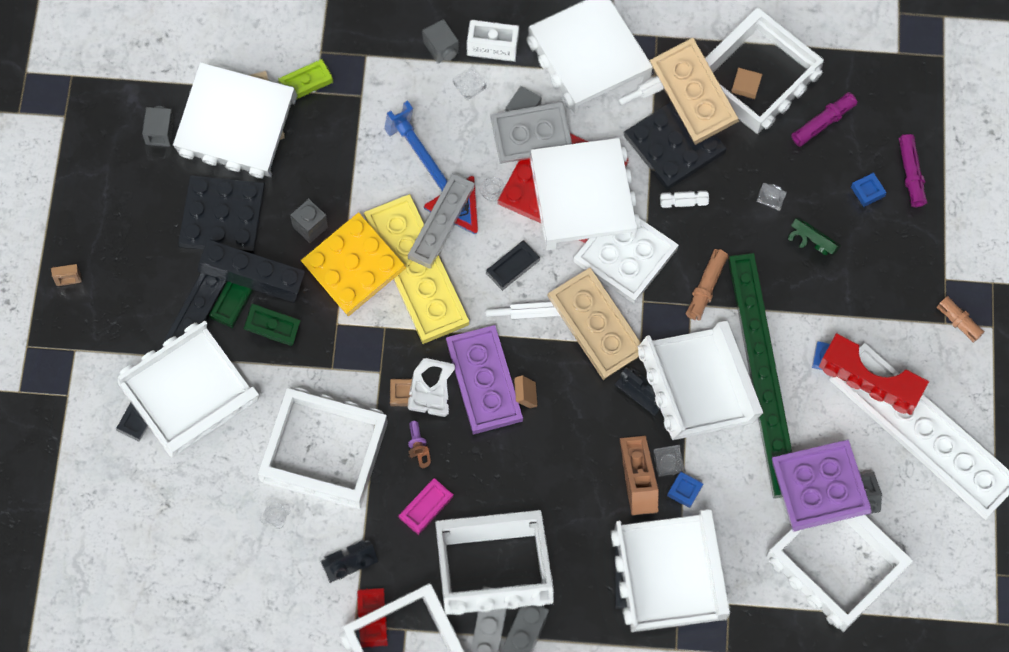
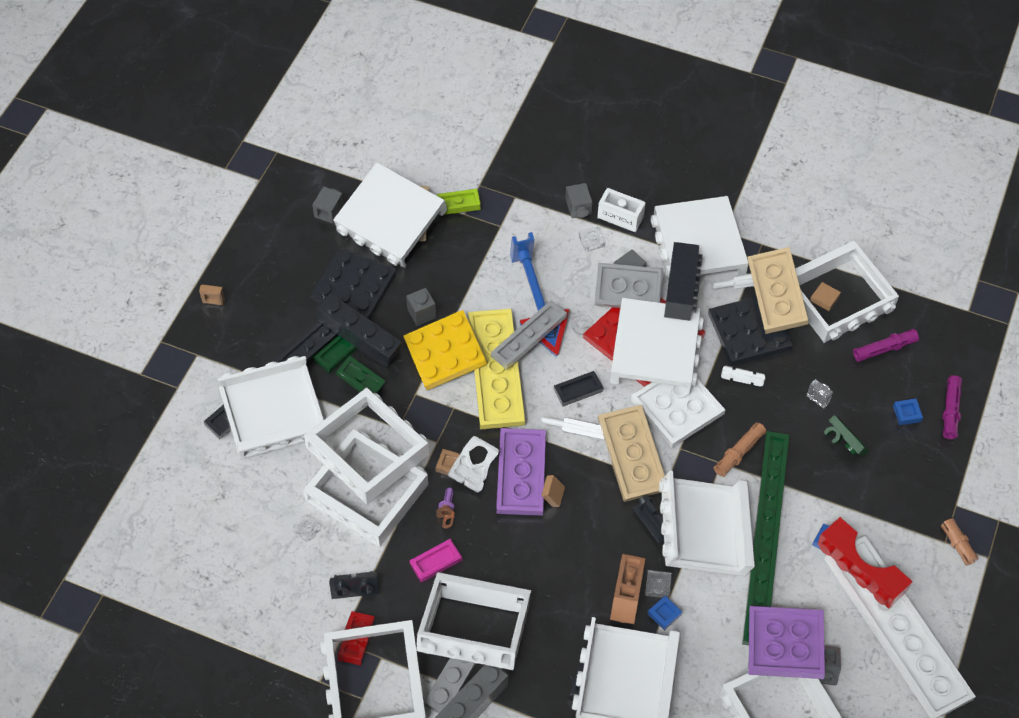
camera: 20 degrees right, 10 degrees down
none -> white window [304,388,429,505]
none -> black brick [664,242,703,321]

